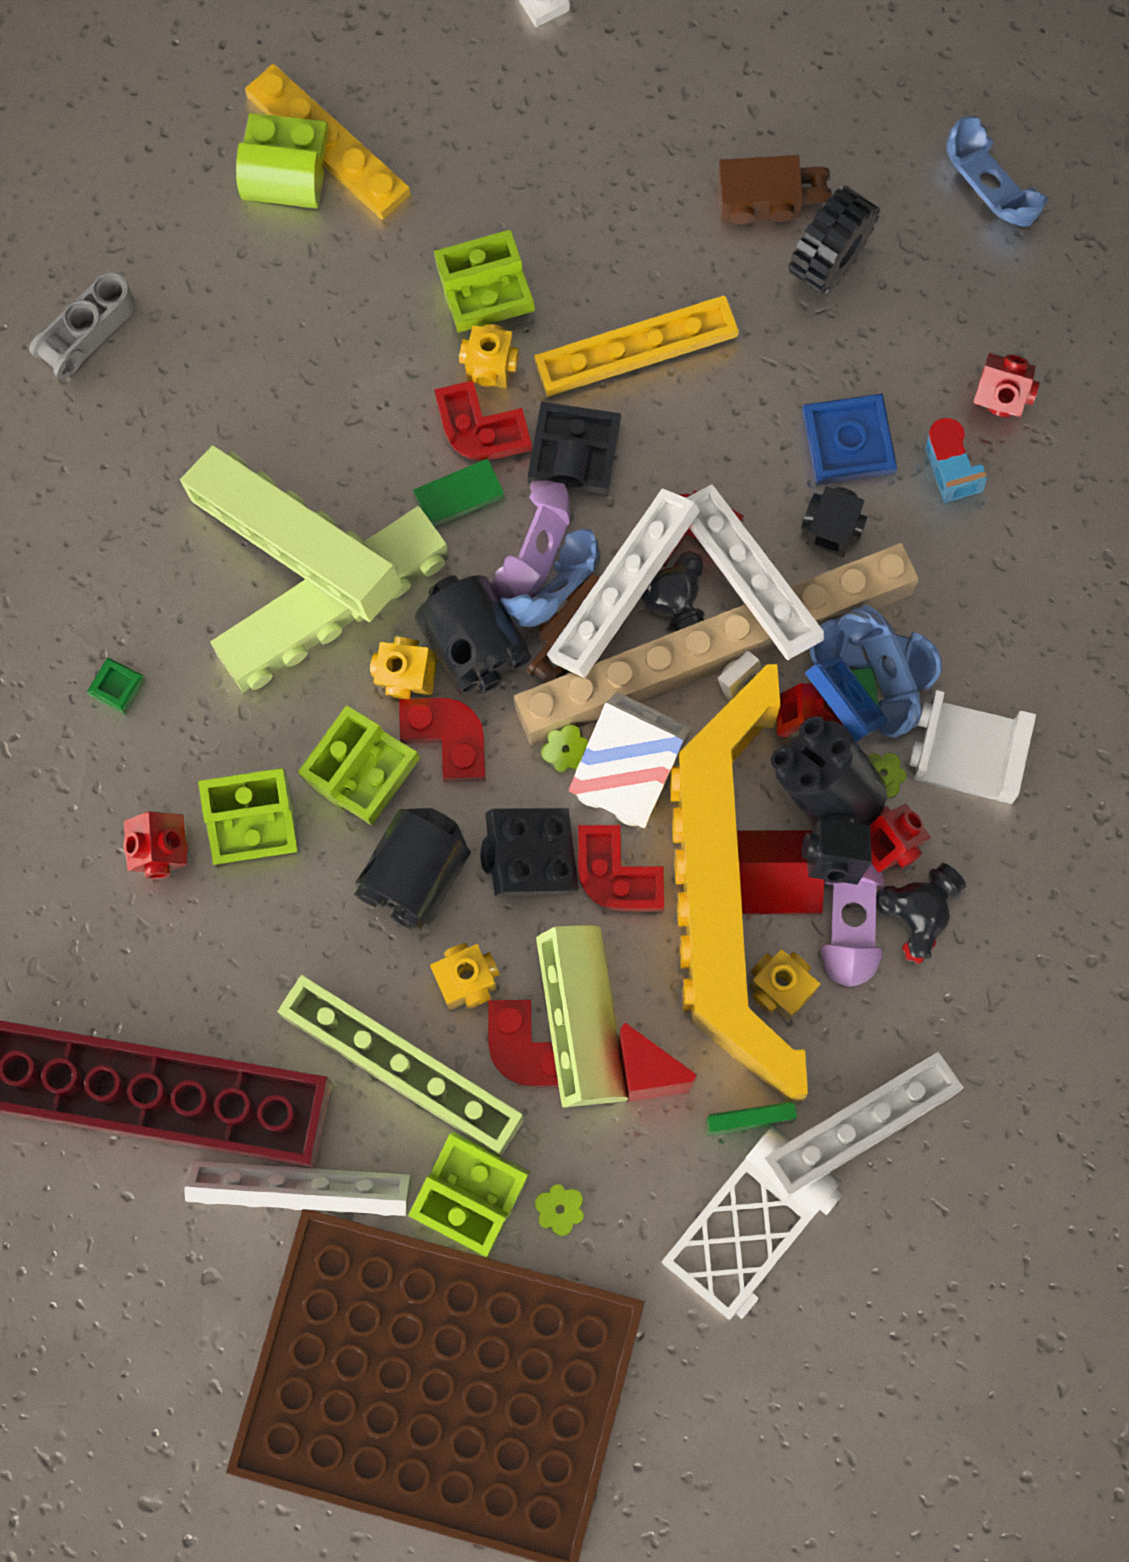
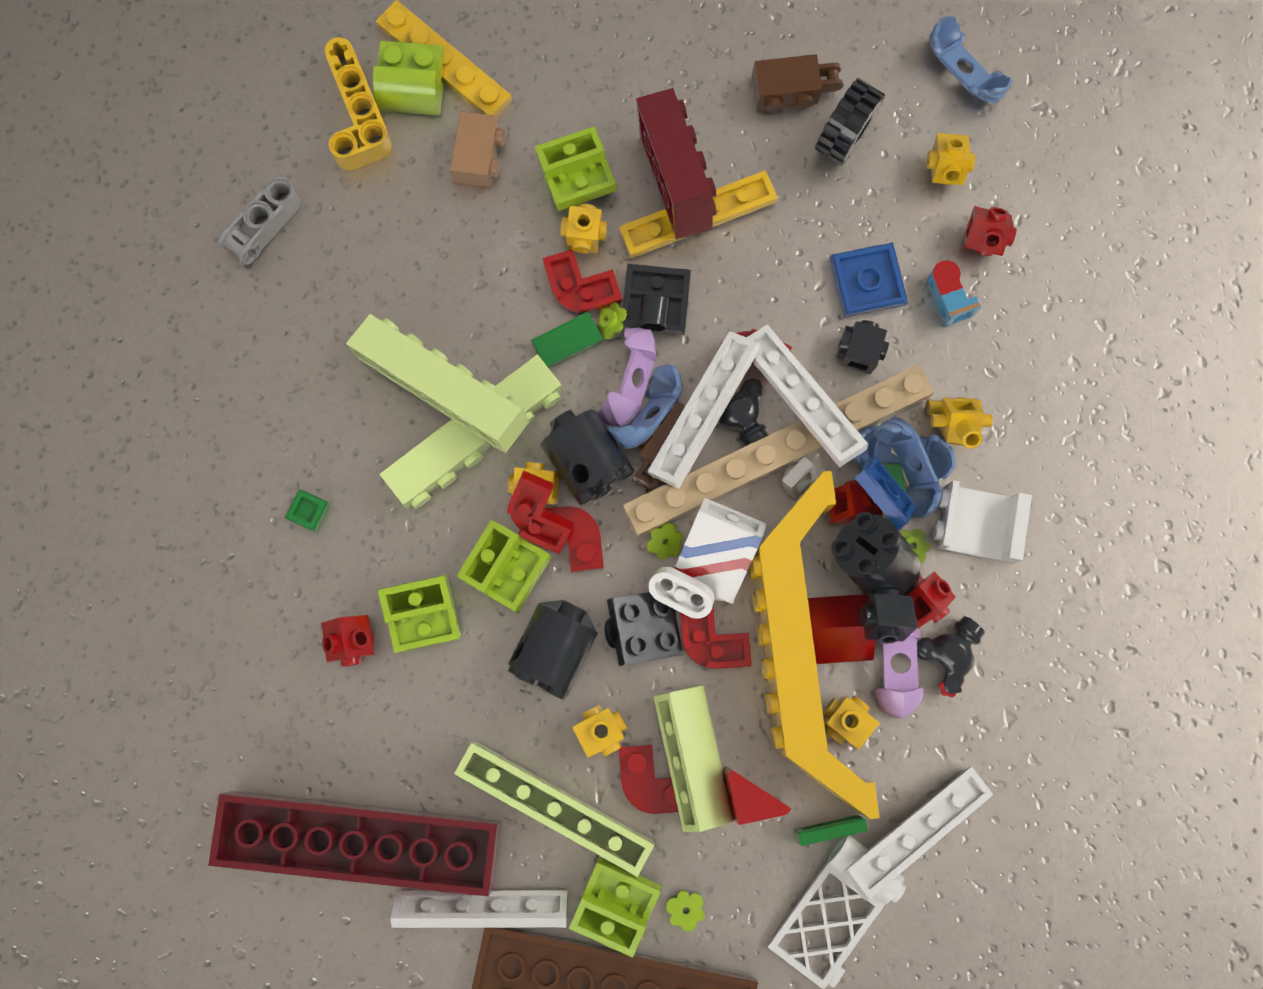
camera: 10 degrees left, 5 degrees up
none -> yellow beam [324,37,392,171]
none -> medium nougat brick [450,111,505,188]
none -> red plate [507,470,574,554]
none -> lime plant [597,302,627,340]
none -> dark red brick [636,88,717,240]
none -> white plate [649,567,715,618]
none -> yellow piece [925,397,993,449]
none -> yellow brick [926,133,975,185]

